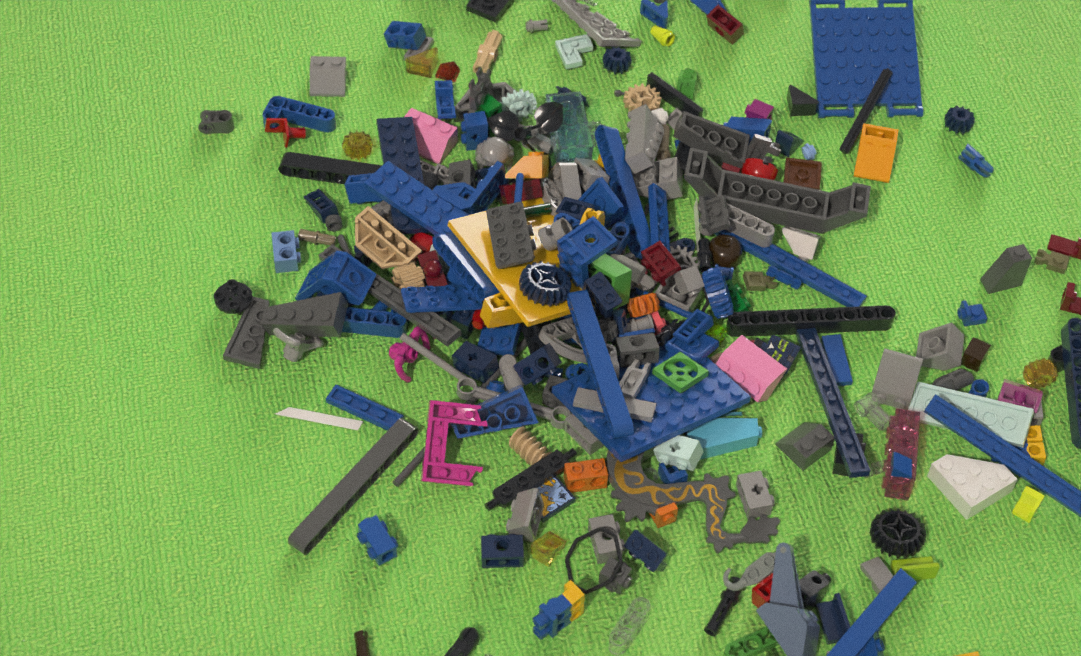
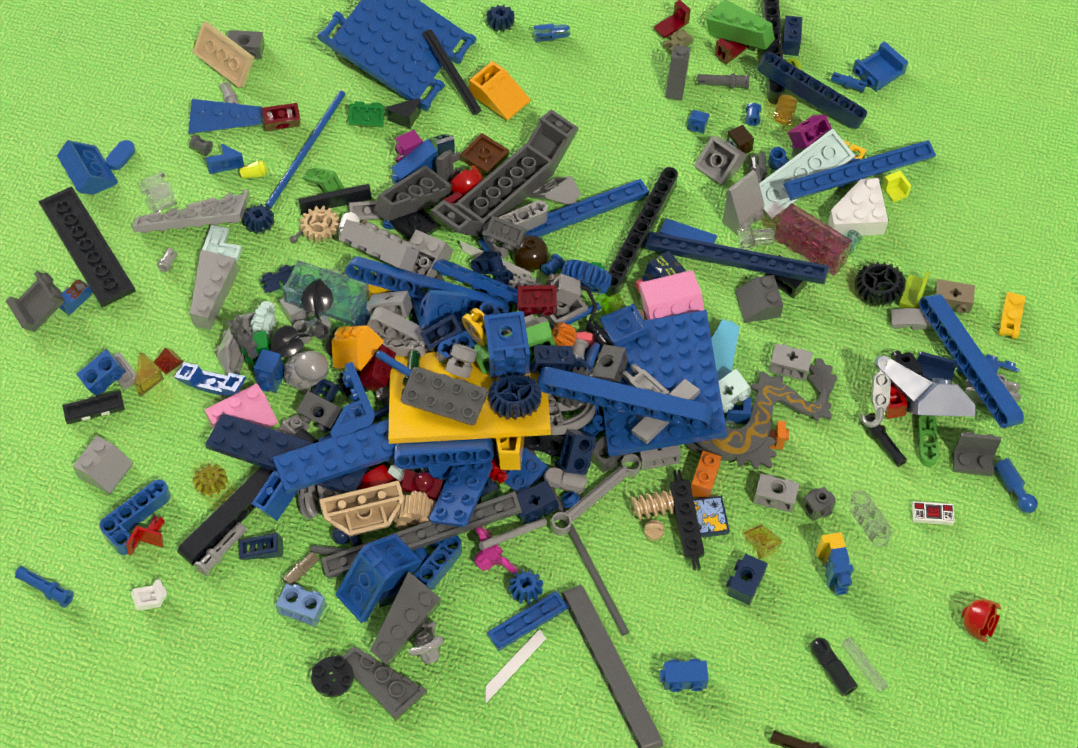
camera: 60 degrees left, 5 degrees up
dark grey piece [198,110,234,134] -> none
dark grey axle [325,214,343,232] -> none
dark pink wedge [420,400,487,486] -> none
blue wedge [451,384,539,439] -> none
tan piece [473,30,502,73] -> none
light grey slope [506,488,544,542] -> none
black piece [565,527,623,594] -> none
dark blue bracket [623,530,667,572] -> none
bright green piece [652,352,709,394] -> none
blue slope [673,309,714,344] -> none
black pin [697,238,712,273] -> none
olive plate [743,271,778,291] -> none
blue axle [766,265,802,289] -> none
light blue plate [801,143,817,160] -> none
blue slope [891,452,912,478] -> none
none -> blue pin [15,566,74,608]
none -> black plate [62,391,125,425]
none -> white bracket [131,579,167,611]
none -> light grey wedge [190,250,239,330]
none -> light grey pin [194,522,247,576]
none -> blue piece [265,91,346,209]
none -> green bracket [348,101,386,128]
none -> dark blue piece [471,251,507,275]
none -> blue gear [509,569,543,604]
none -> tan tile [644,520,664,541]
none -> dark grey pin [697,73,750,90]
none -> blue bush [745,103,762,126]
none -> clear light blue bush [839,230,862,254]
none -> dark tan brick [933,279,975,314]

